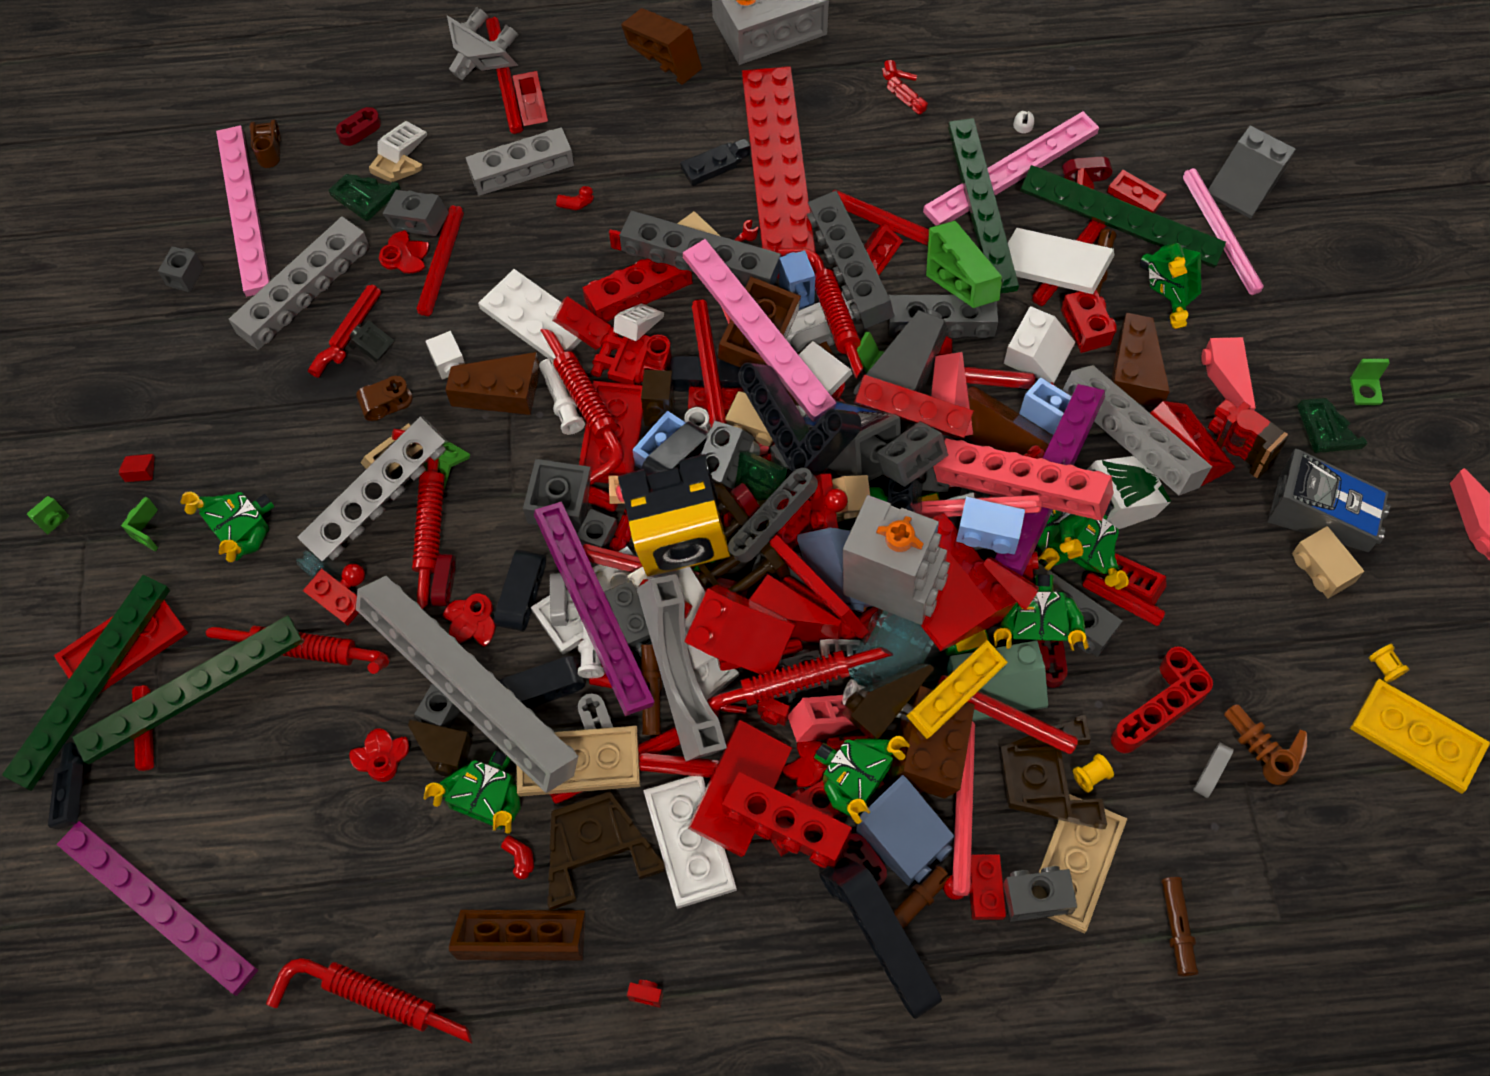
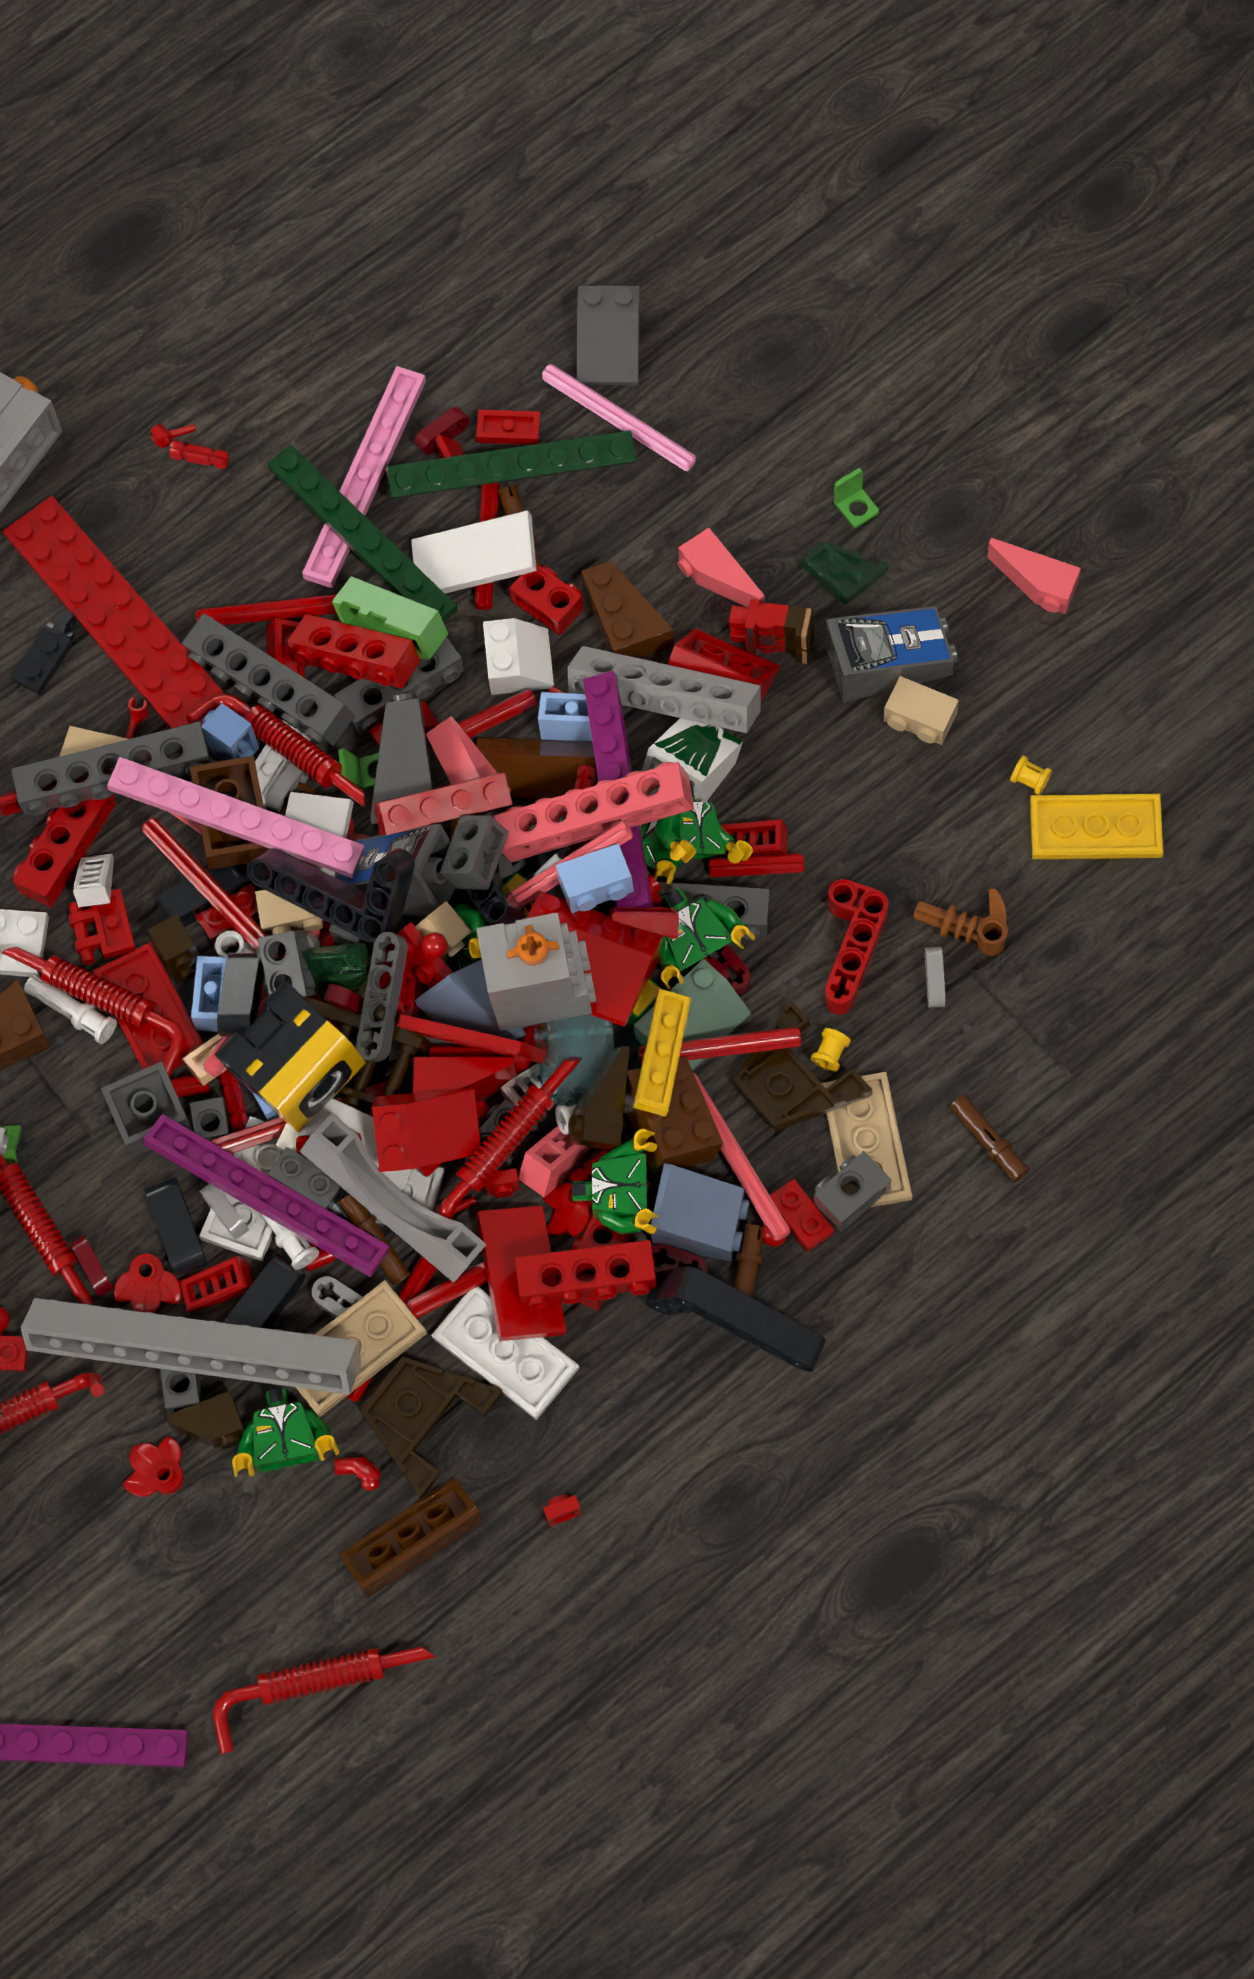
camera: 30 degrees left, 5 degrees up
red plate [552,296,611,350] -> none
red piece [635,334,672,384] -> none
white hinge [1013,111,1034,133] -> none
green torso [1140,243,1201,329] -> none
none -> red slope [179,1256,254,1313]
none -> red brick [287,614,420,689]

